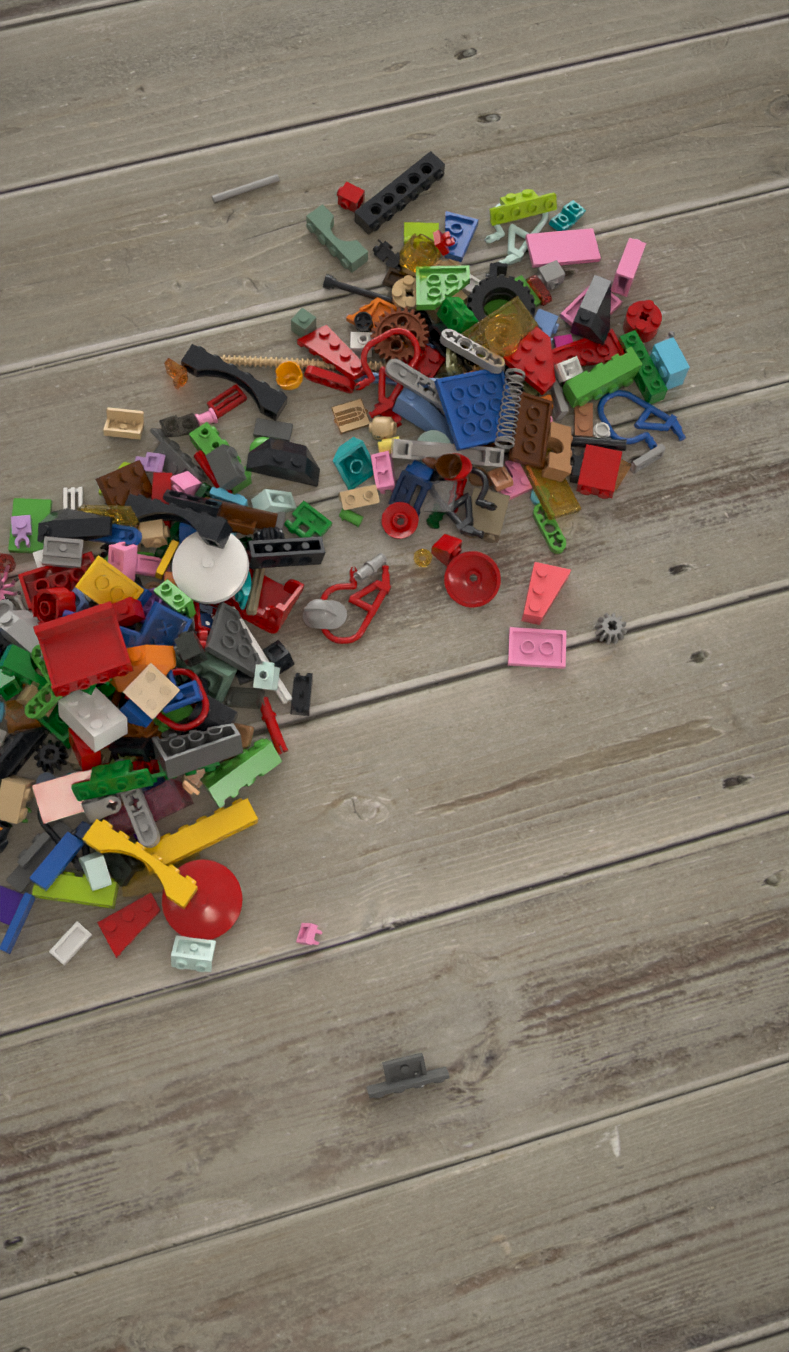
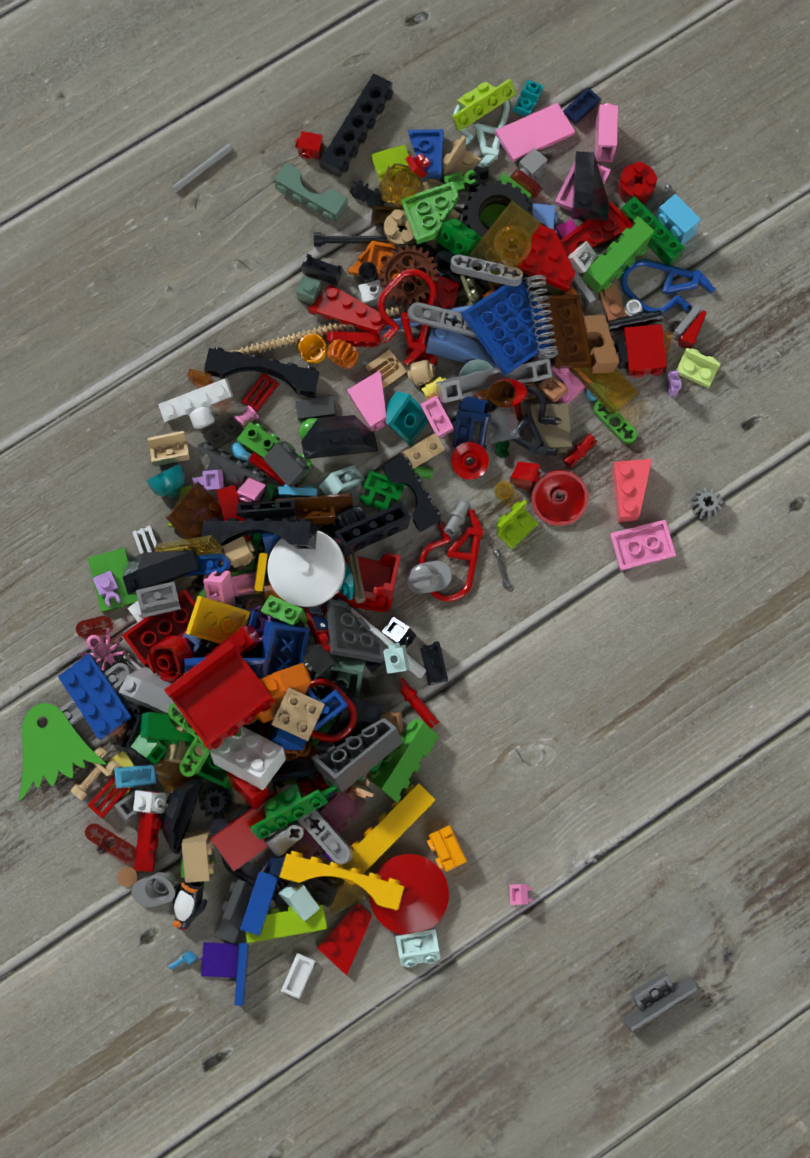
camera: 10 degrees left, 5 degrees up
none -> teal cylinder [146,464,185,498]
none -> white plate [158,379,233,429]
none -> medium azure arm [230,442,252,463]
none -> black hinge [302,254,344,286]
none -> orange gear [327,339,359,369]
none -> bright pink slope [347,371,386,431]
none -> black arch [381,454,441,533]
none -> light orange brick [427,825,467,872]
none -> tan bracket [442,135,481,180]
none -> bright green plate [444,170,478,193]
none -> flat silver hinge [493,550,510,588]
none -> lime bracket [495,499,539,550]
none -> dark blue plate [563,87,601,125]
none -> red pin [563,434,598,468]
none -> lavender plate [666,370,681,397]
none -> yellowish green bracket [676,348,721,388]
none -> red slope [678,310,707,349]

